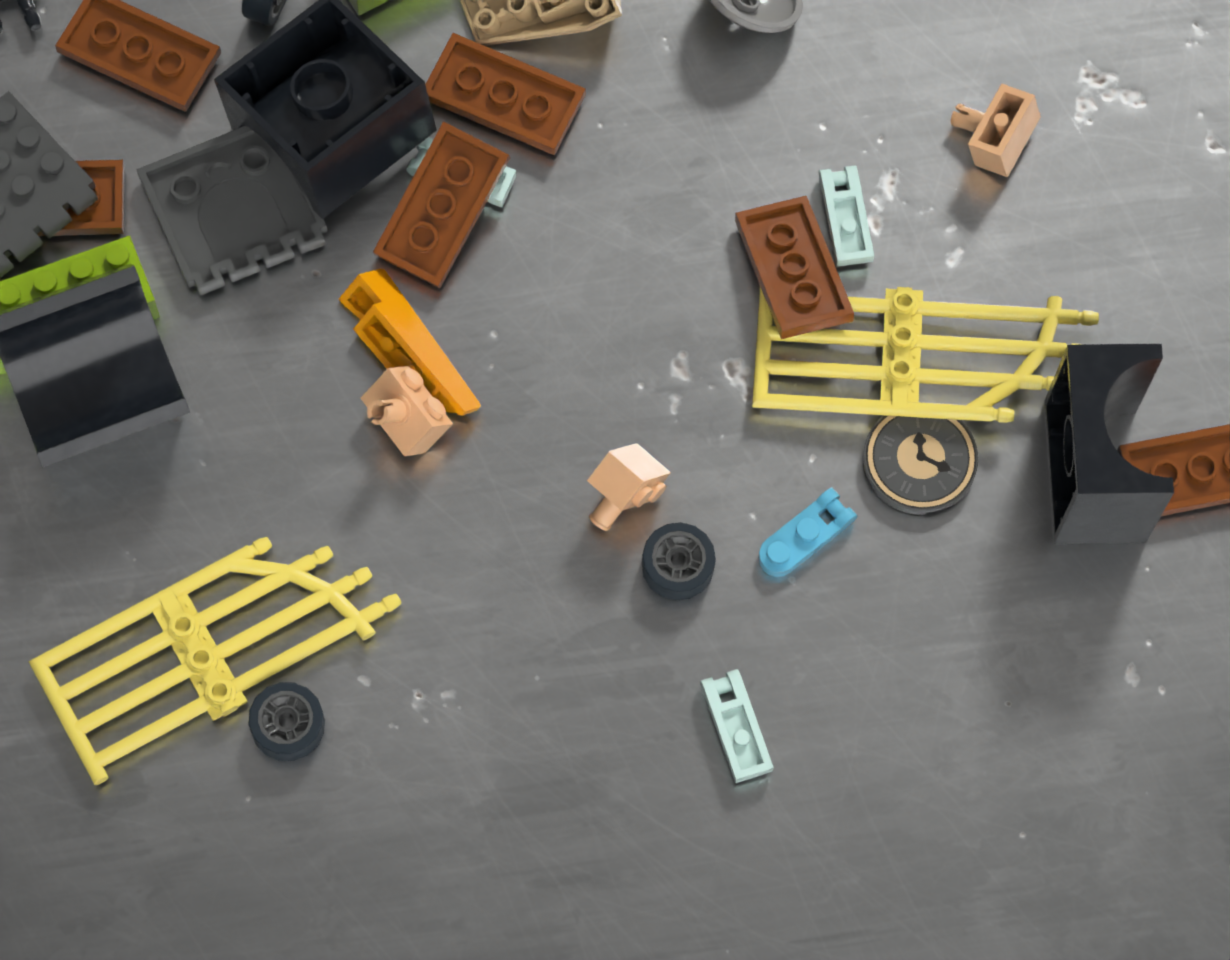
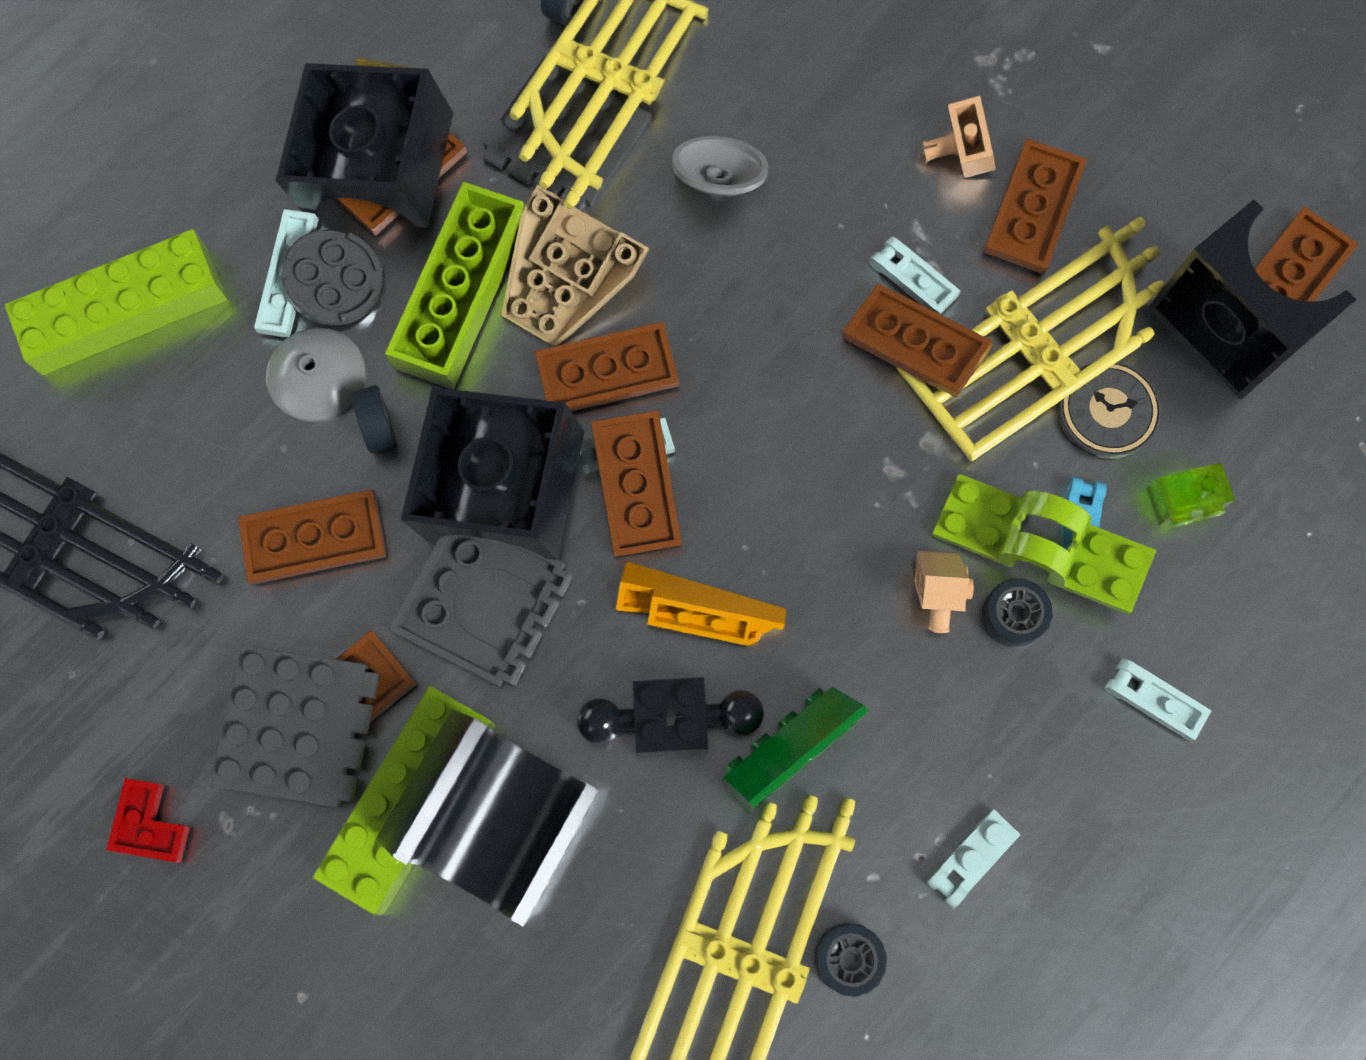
camera: 35 degrees left, 5 degrees up
light nougat brick [360,366,453,456] -> none
none -> black brick [577,677,764,757]
none -> green slope [722,687,869,814]
none -> light aqua plate [926,809,1021,909]
none -> lime piece [932,474,1157,615]
none -> dark orange plate [983,138,1087,274]
none -> clear neon green brick [1146,462,1235,527]

